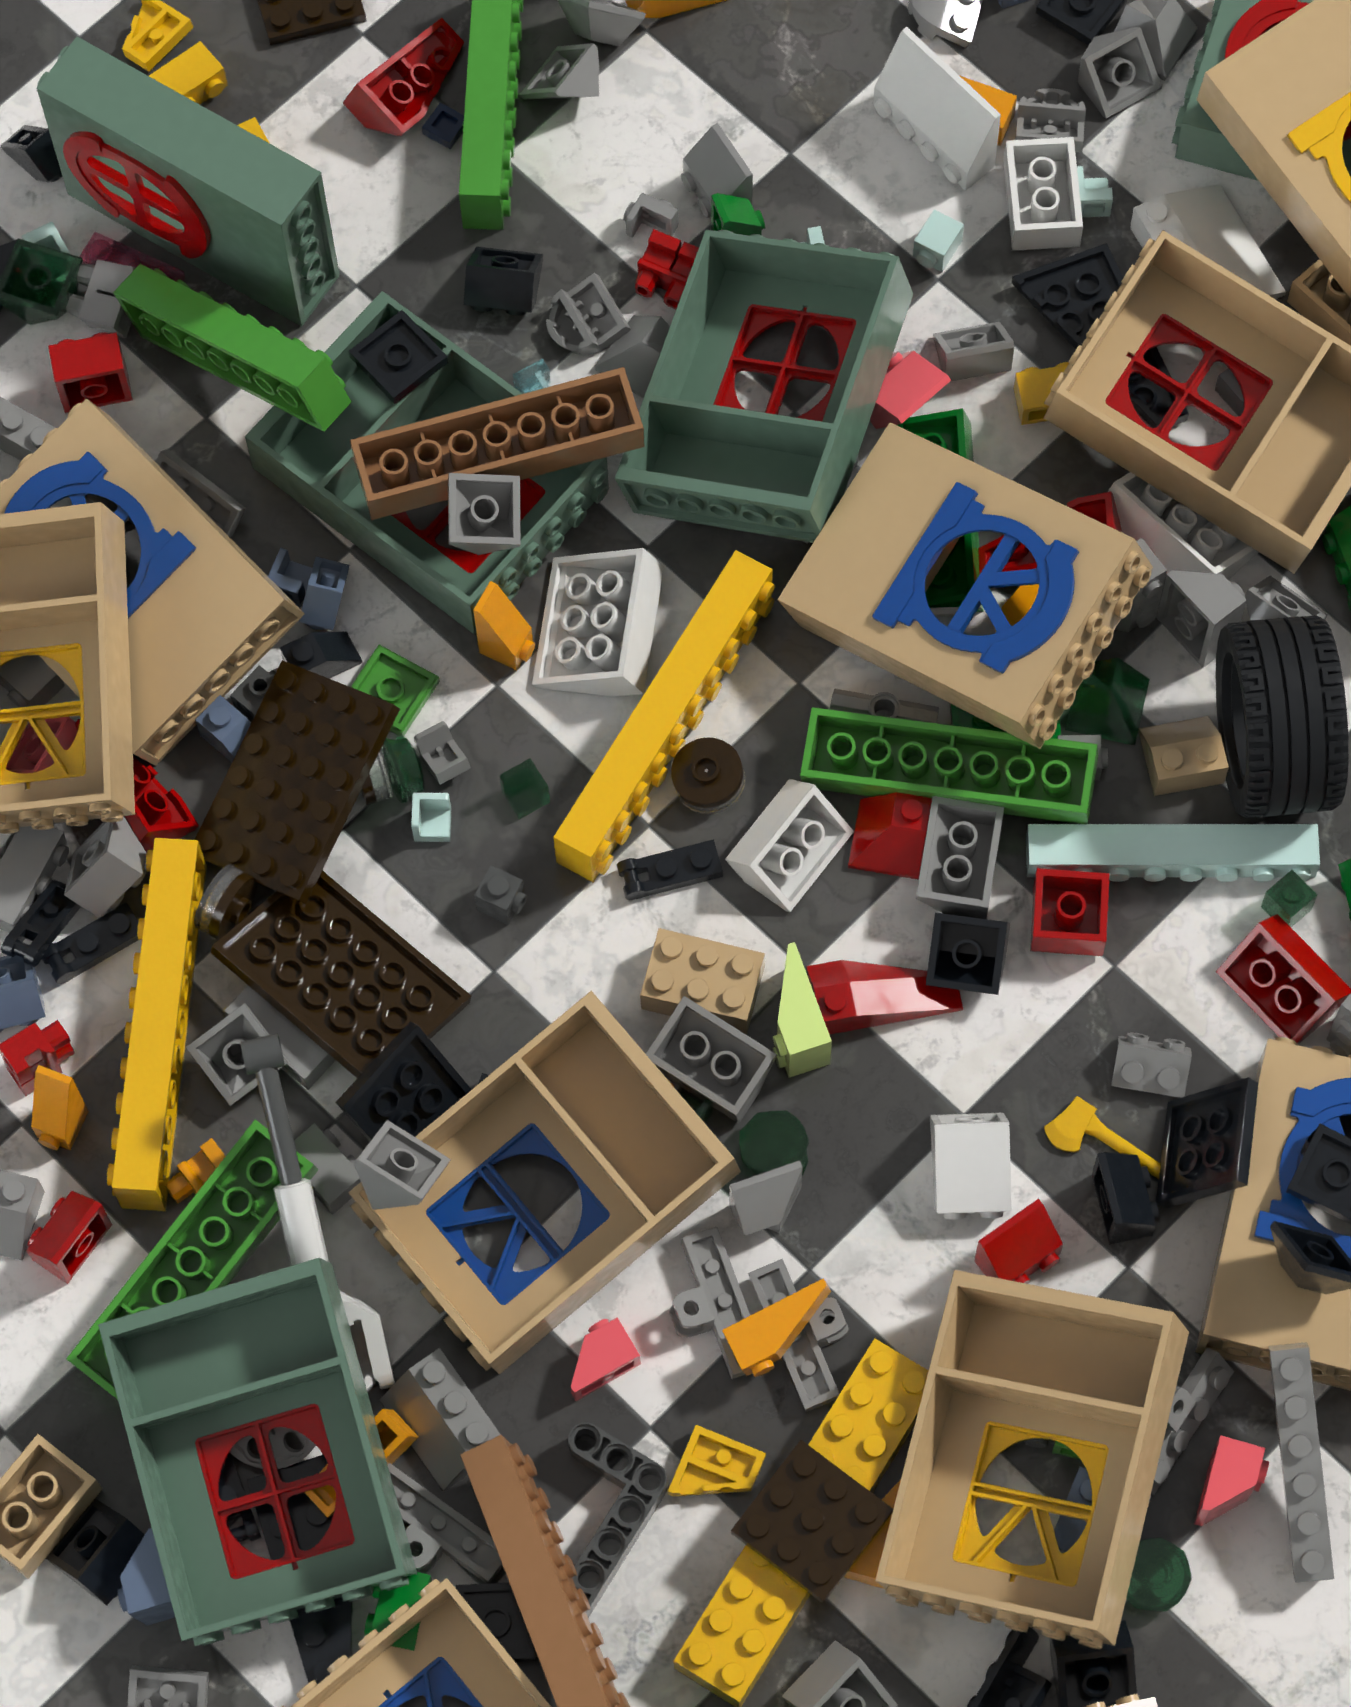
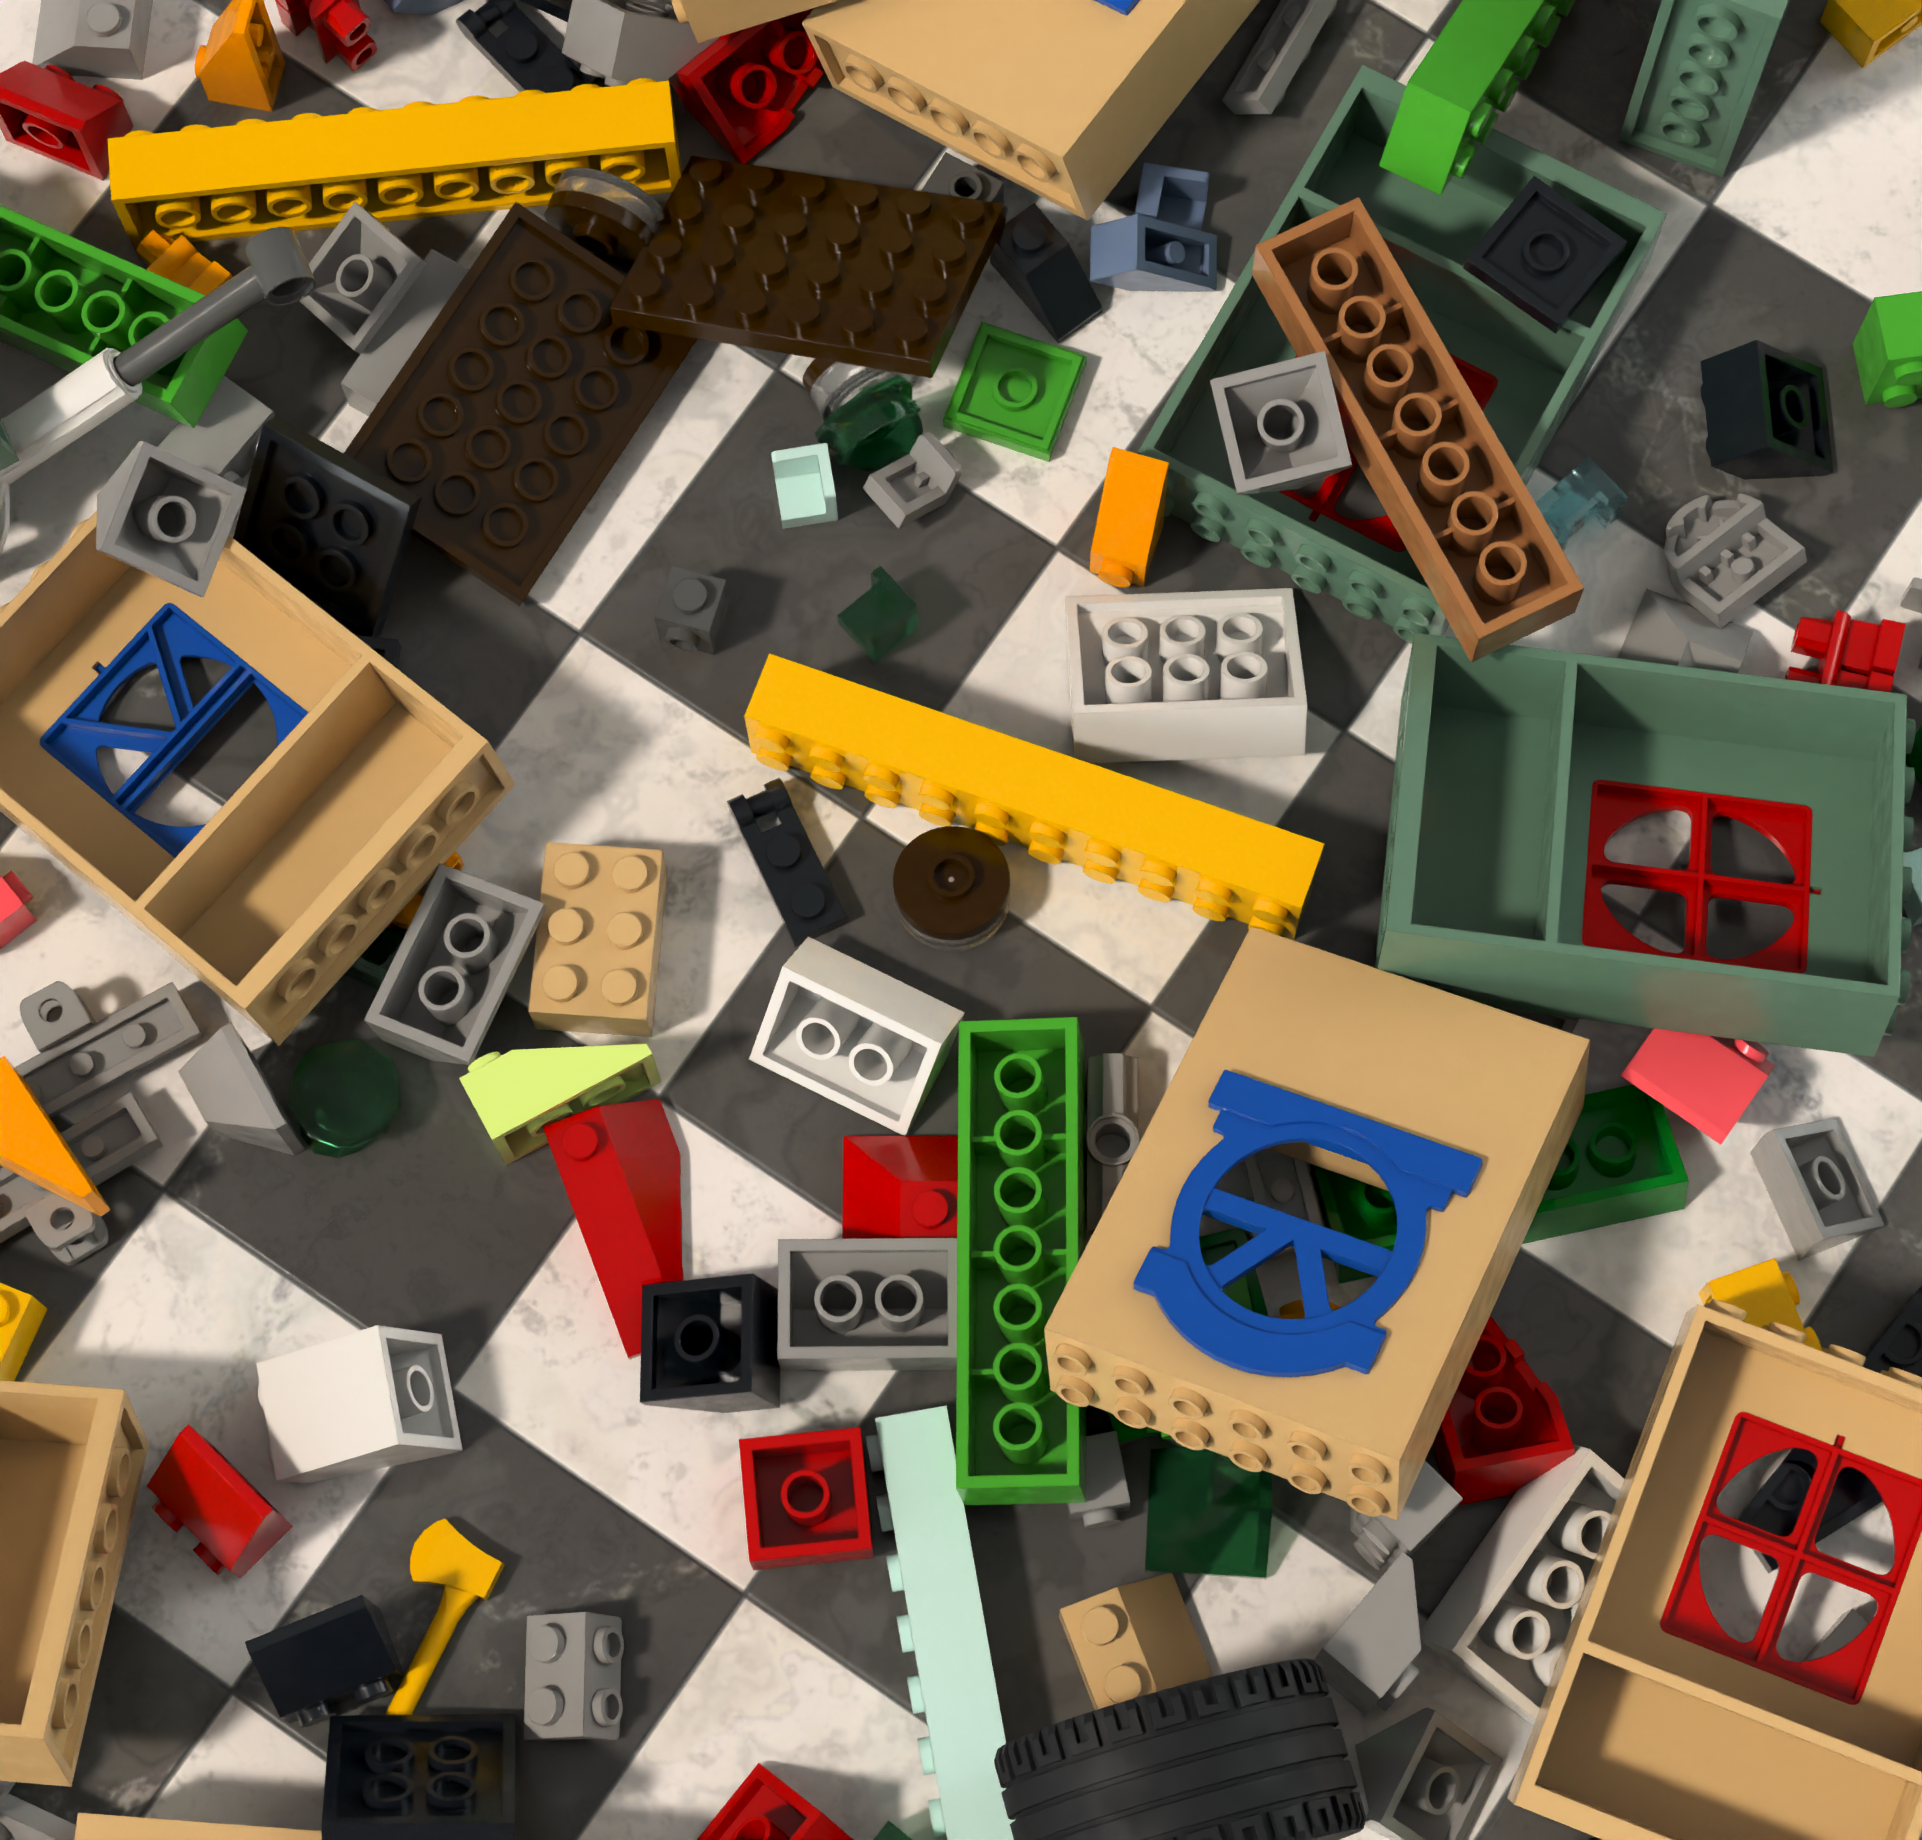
camera: 80 degrees right, 5 degrees up
sand blue slope [195,695,251,763] -> none

